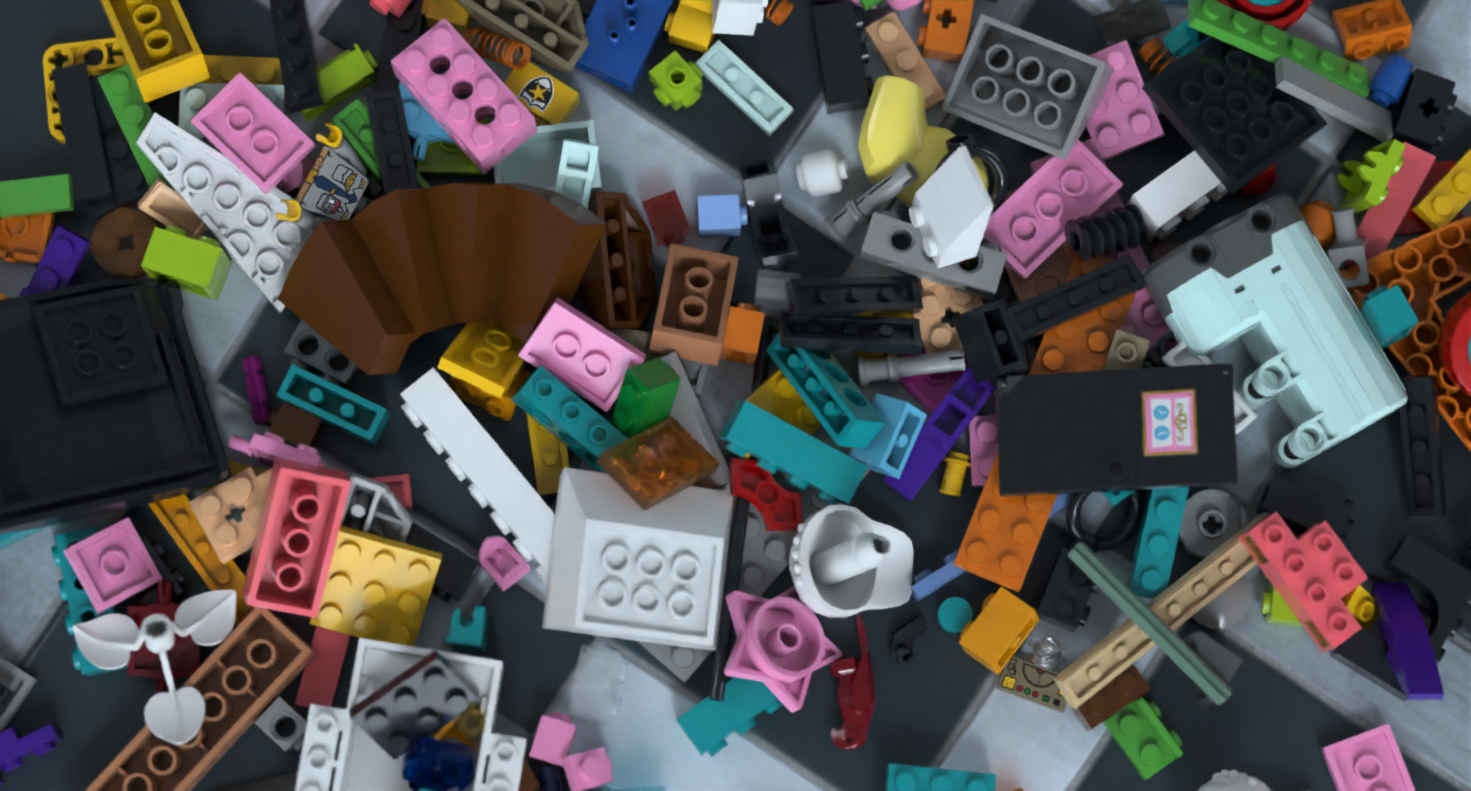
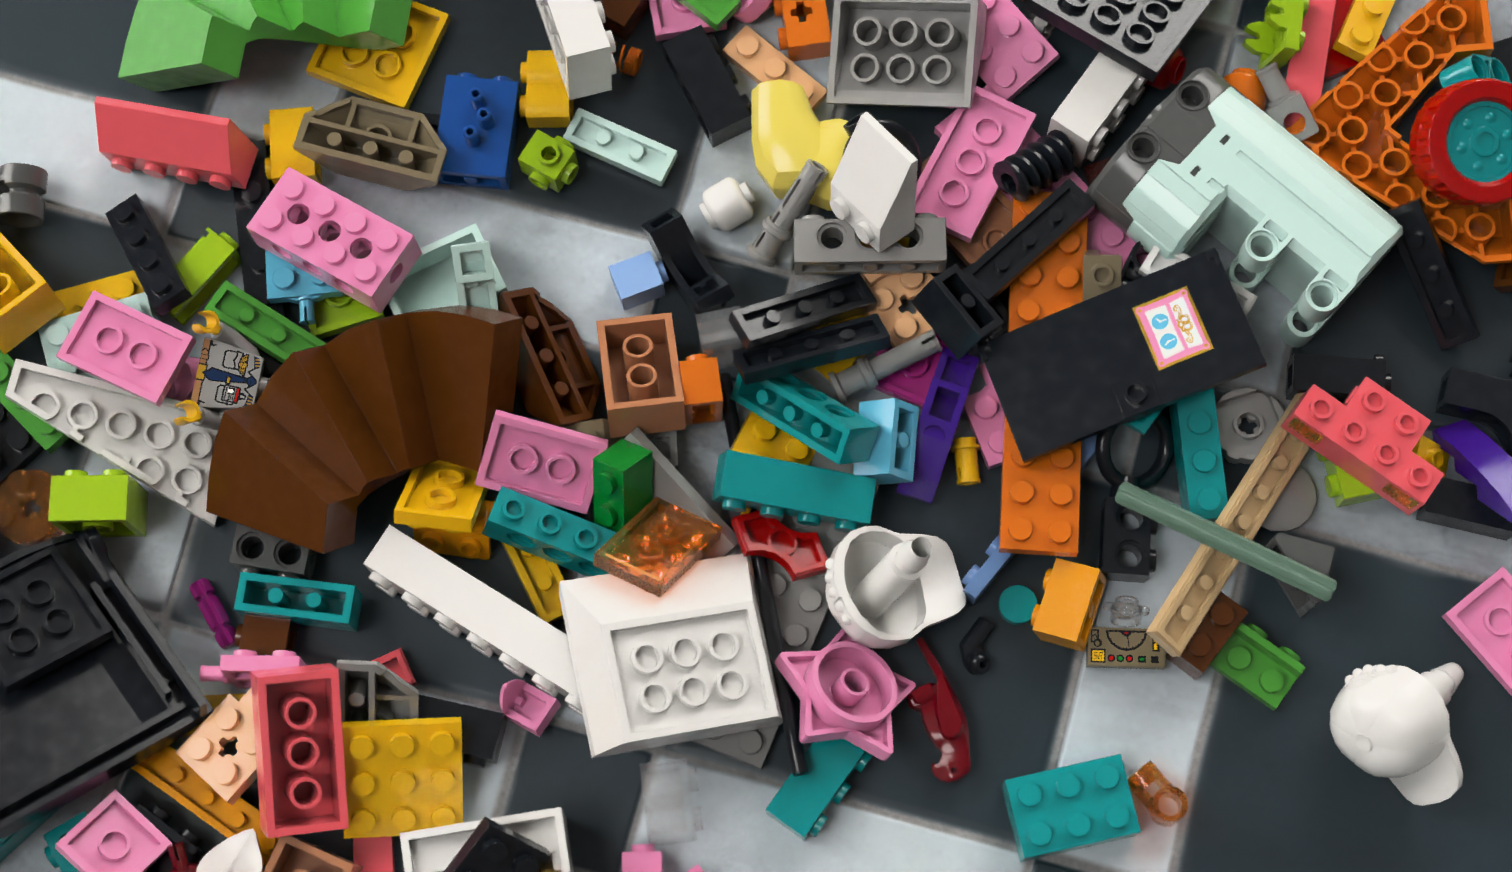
camera: 10 degrees left, 5 degrees down
light nougat tile [138,177,208,240] -> none
black plate [364,89,419,196] -> none
teal hinge [445,606,490,653] -> none
orange piece [463,26,531,70] -> none
yellow brick [504,57,580,126] -> none
clear red brick [642,190,690,248] -> none
teal brick [1360,284,1419,349] -> none

